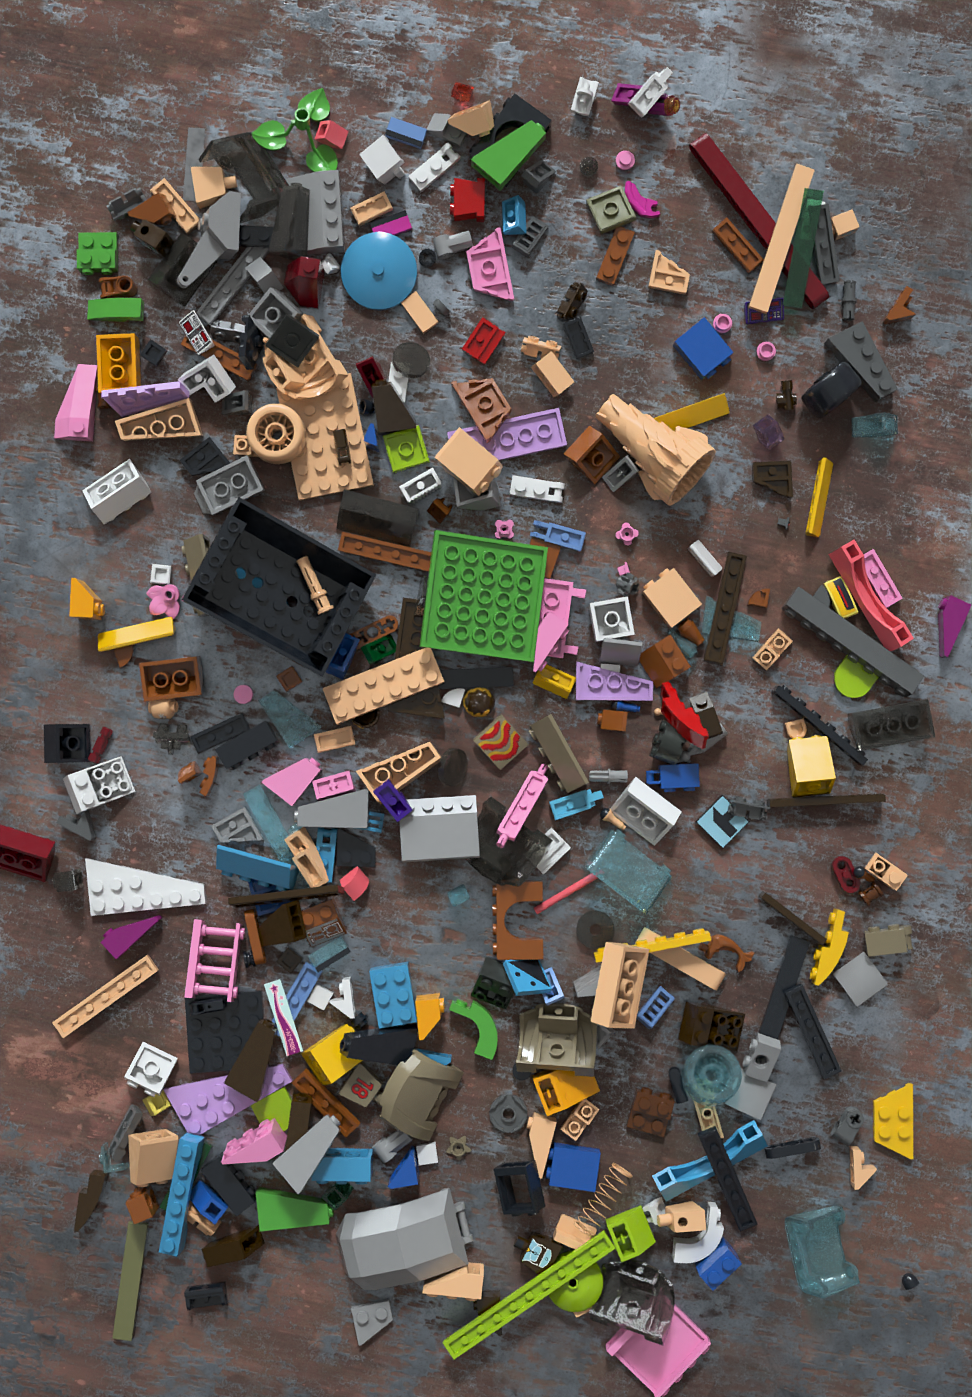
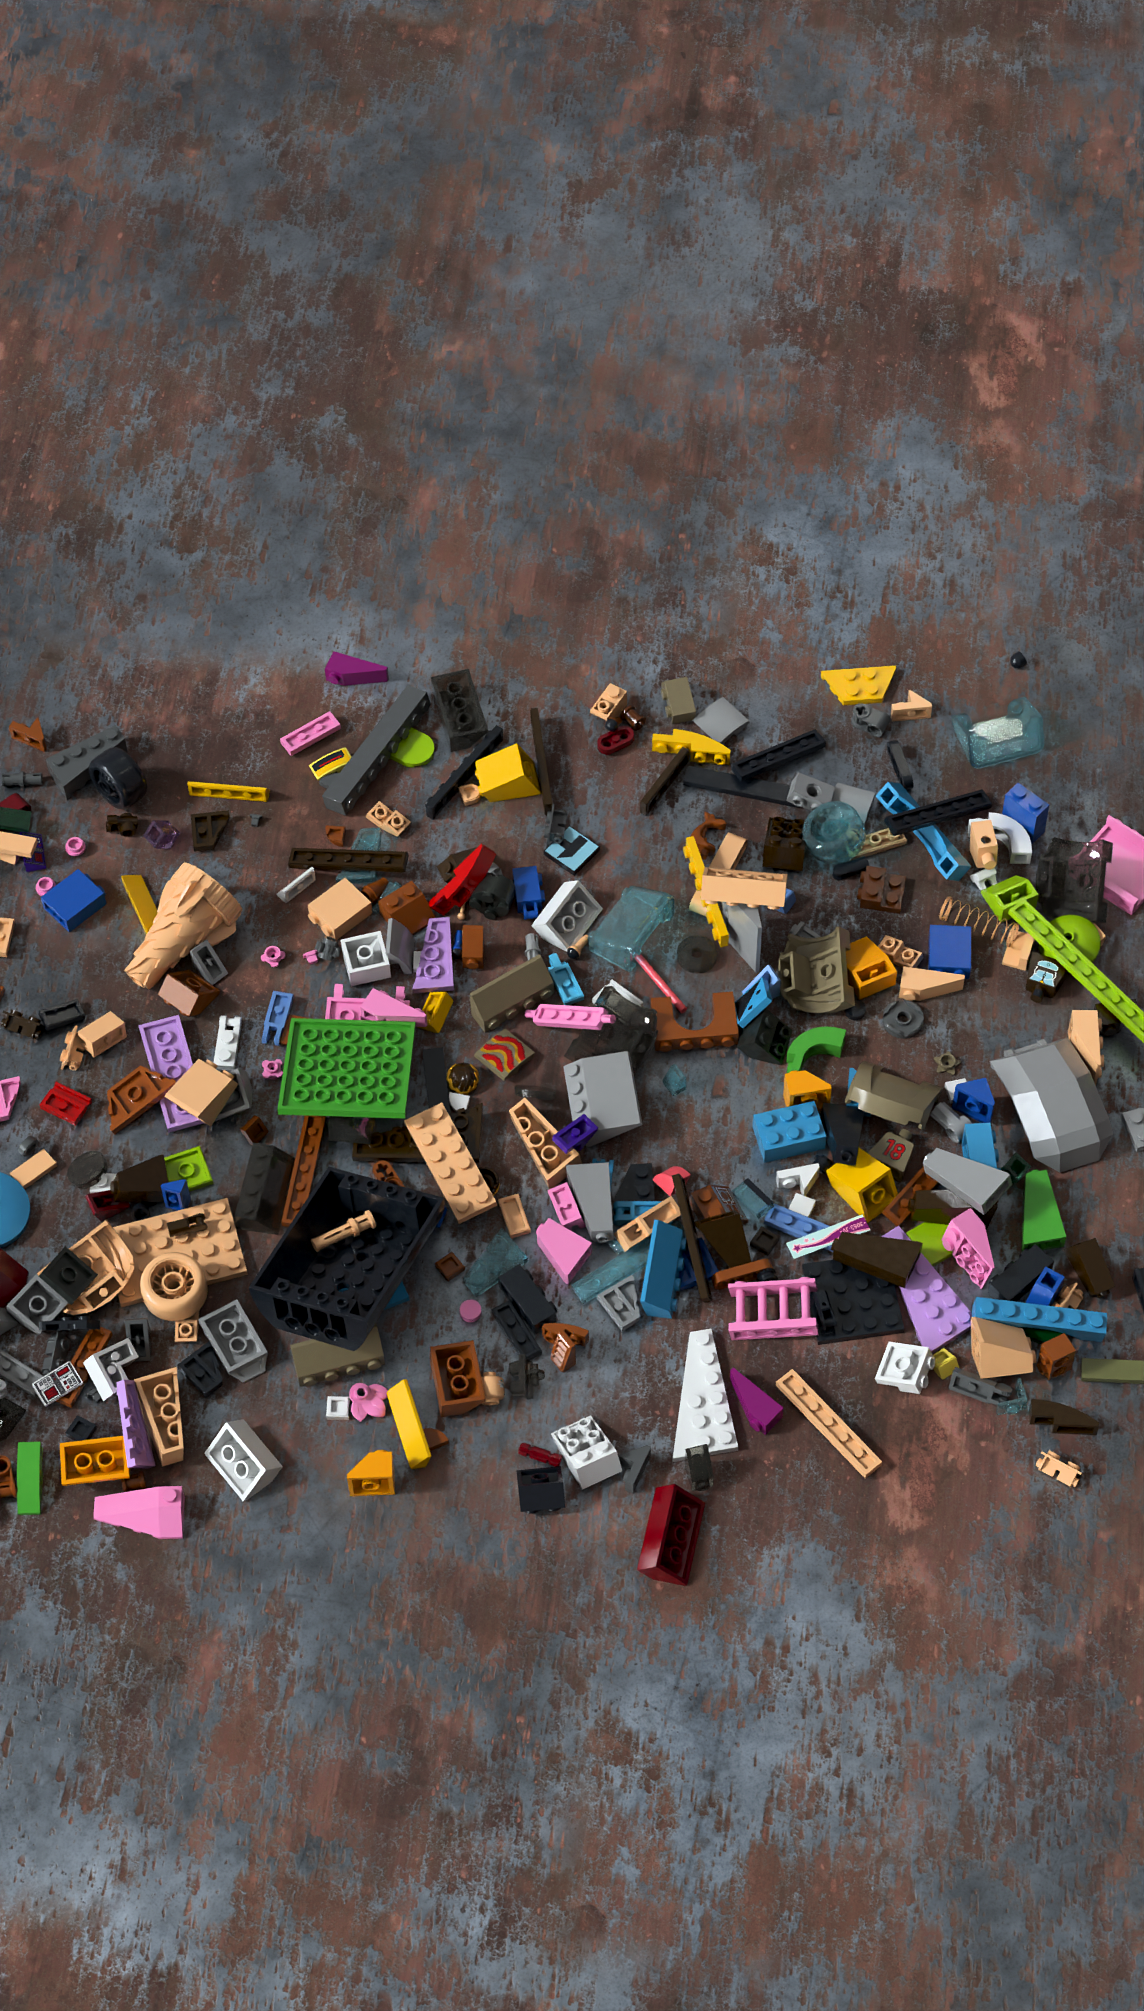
camera: 95 degrees left, 30 degrees down
dark green slope [361,634,396,665] -> none
white brick [399,468,442,505] -> none
black window [493,1160,546,1217] -> none
coral arch [828,540,914,652] -> none
clear light blue slope [852,412,898,437] -> none
none -> light nougat hinge [1035,1450,1083,1487]

